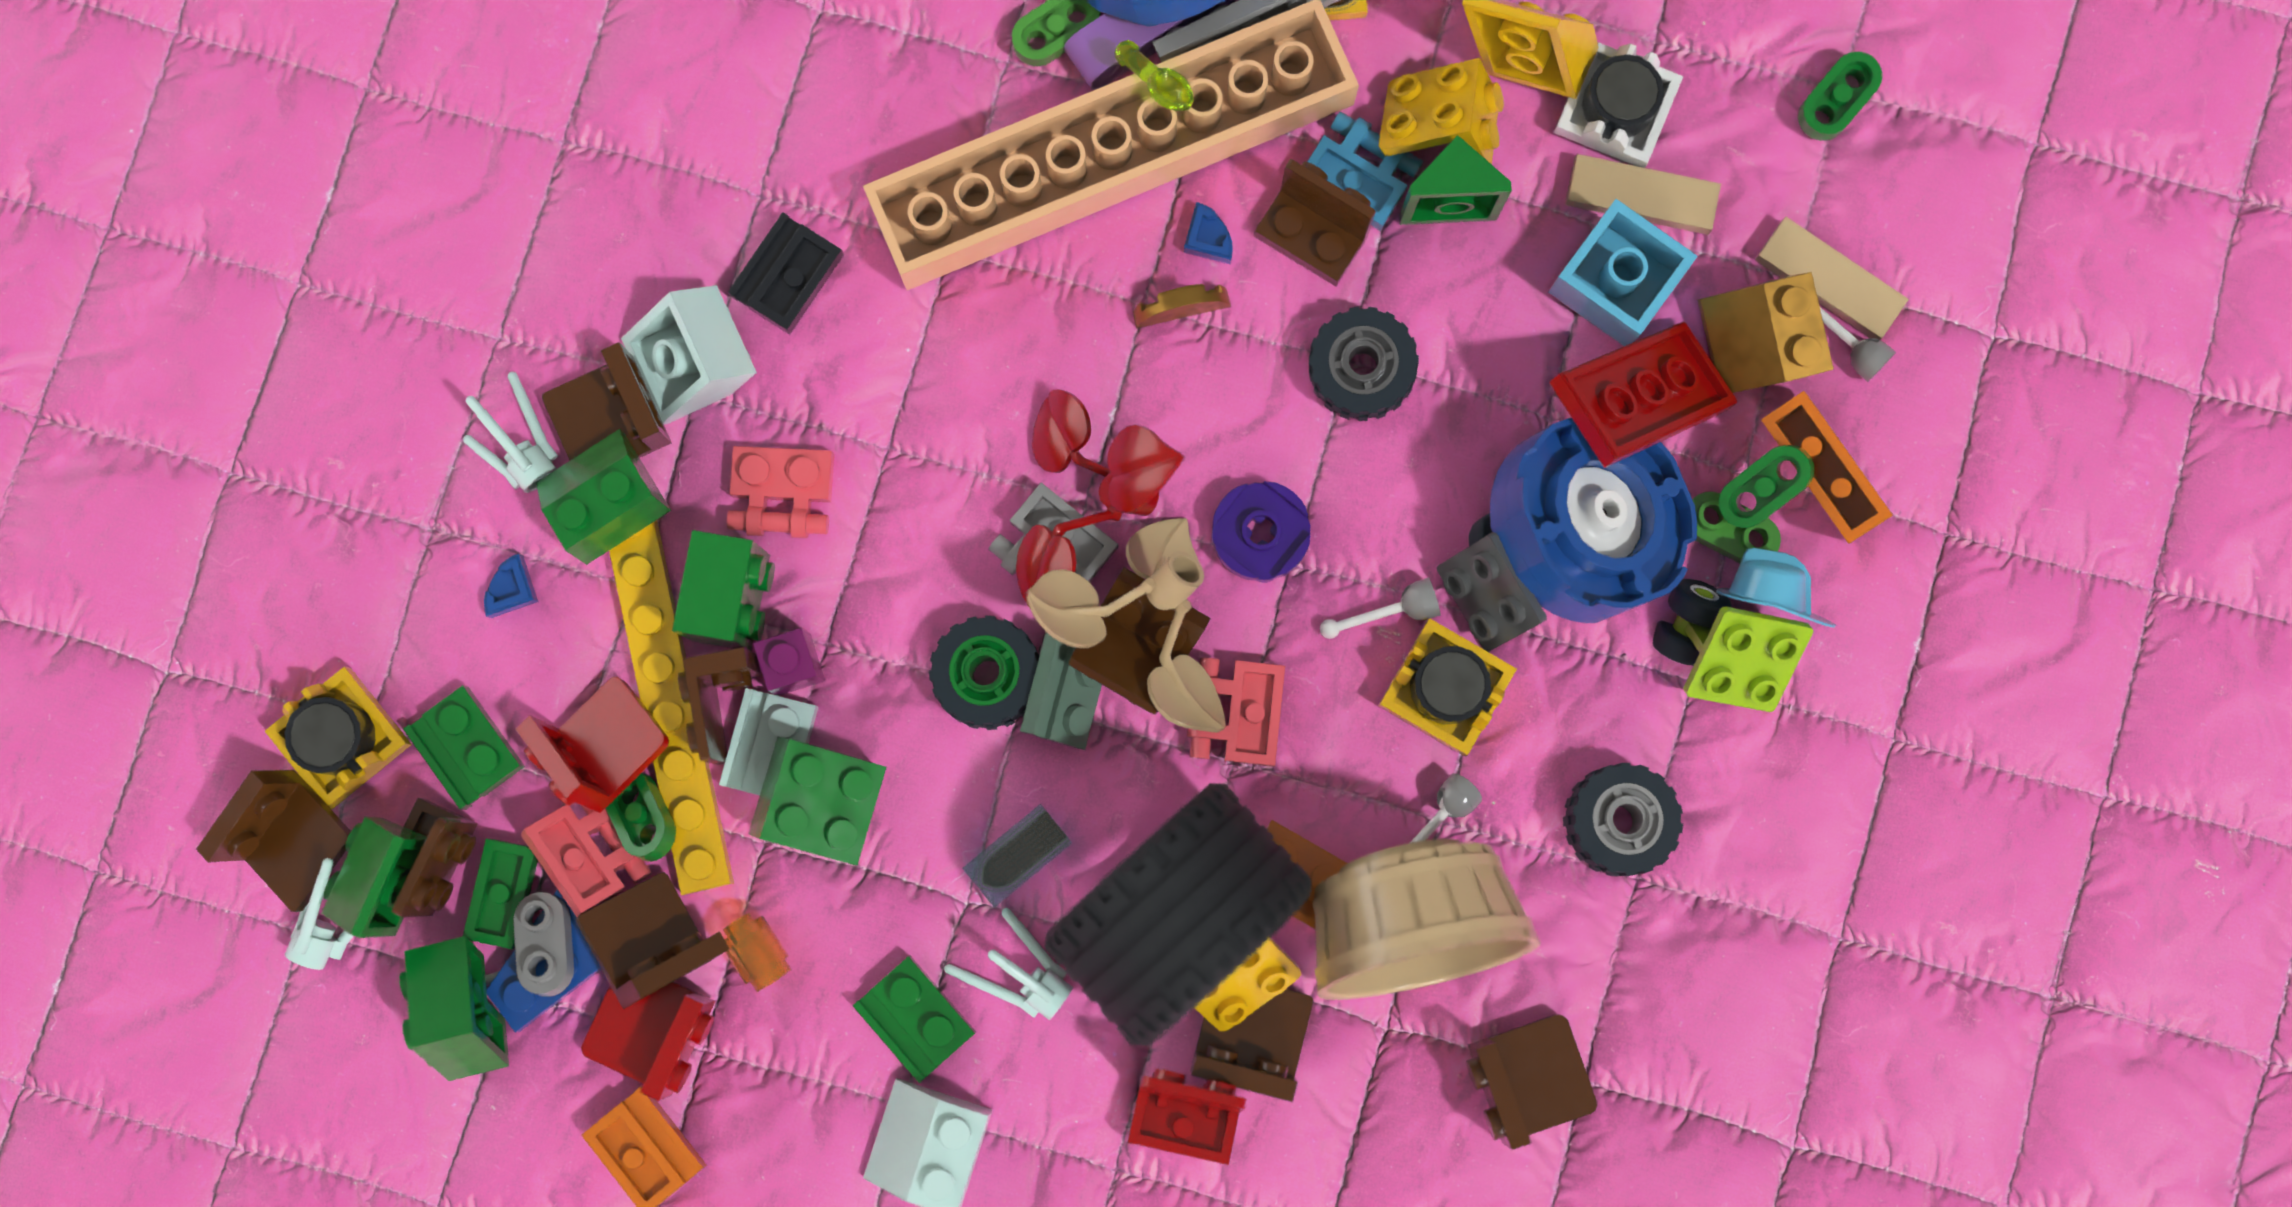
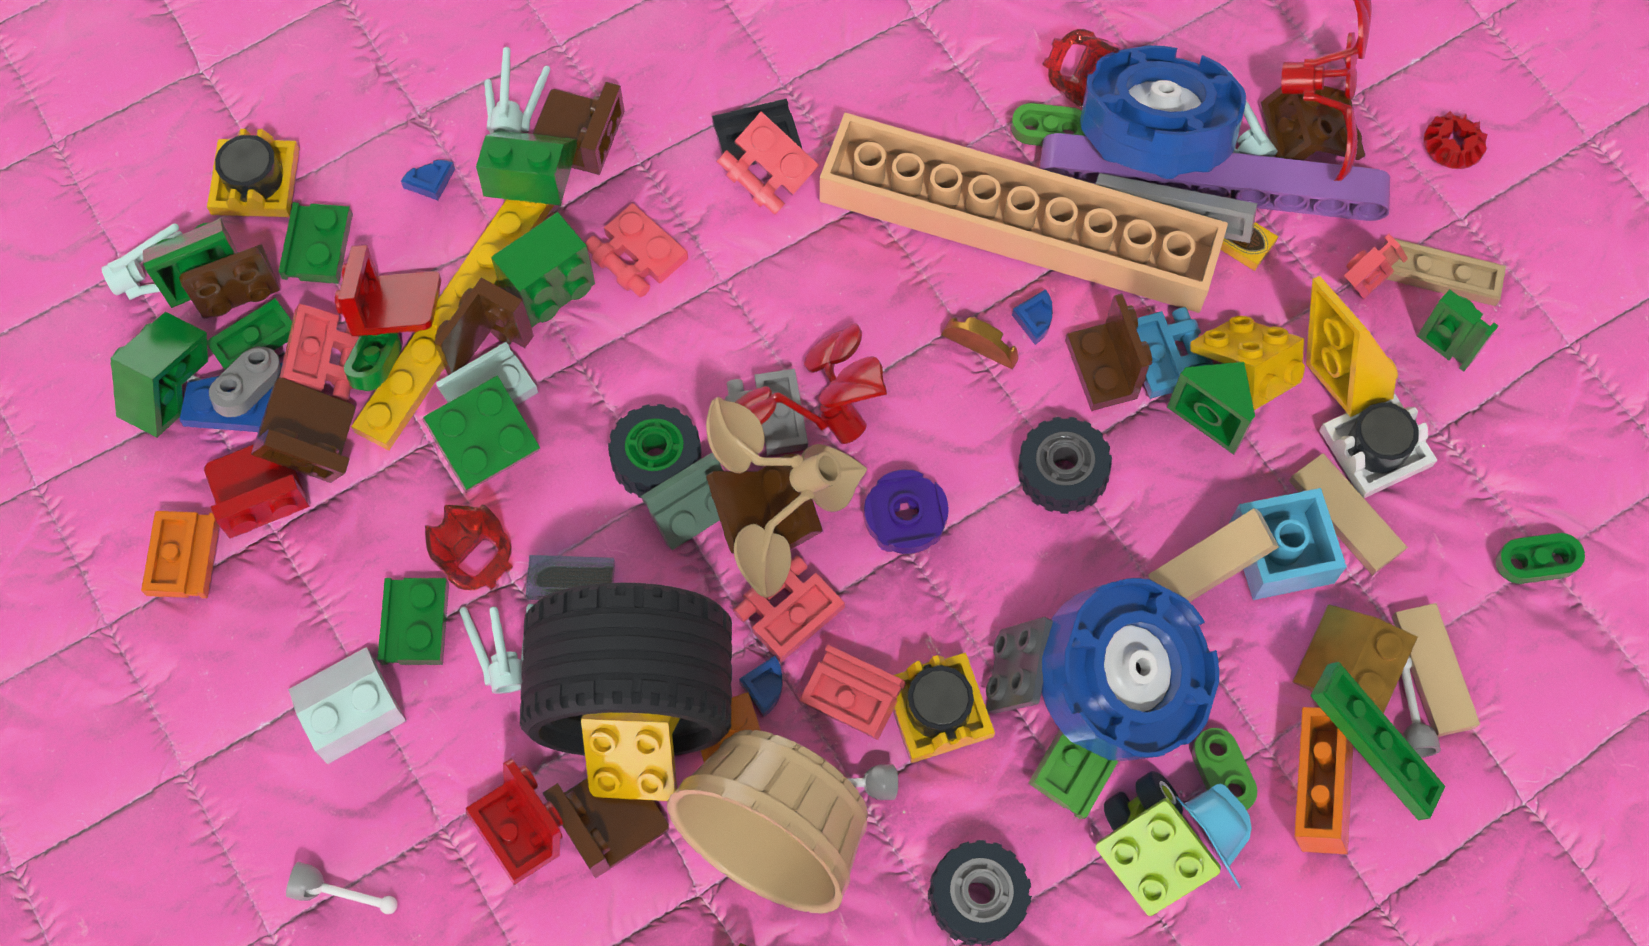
camera: 40 degrees right, 15 degrees down
reddish brown bracket [196,770,351,912] -> none
light aqua slope [621,285,757,424] -> none
clear yellow brick [723,913,792,993] -> none
magenta brick [753,628,825,696] -> none
clear neon green piece [1114,40,1194,111] -> none
hinge [1320,577,1441,639] -> none
red tile [1549,321,1738,468] -> none
green plate [1719,445,1814,528] -> none
none -> clear red helmet [425,504,513,591]
none -> coral plate [716,112,819,215]
none -> blue tile [739,656,783,718]
none -> coral plate [799,645,907,740]
none -> bright green plate [1028,729,1118,819]
none -> tan tile [1148,508,1279,602]
none -> green tile [1310,662,1446,821]

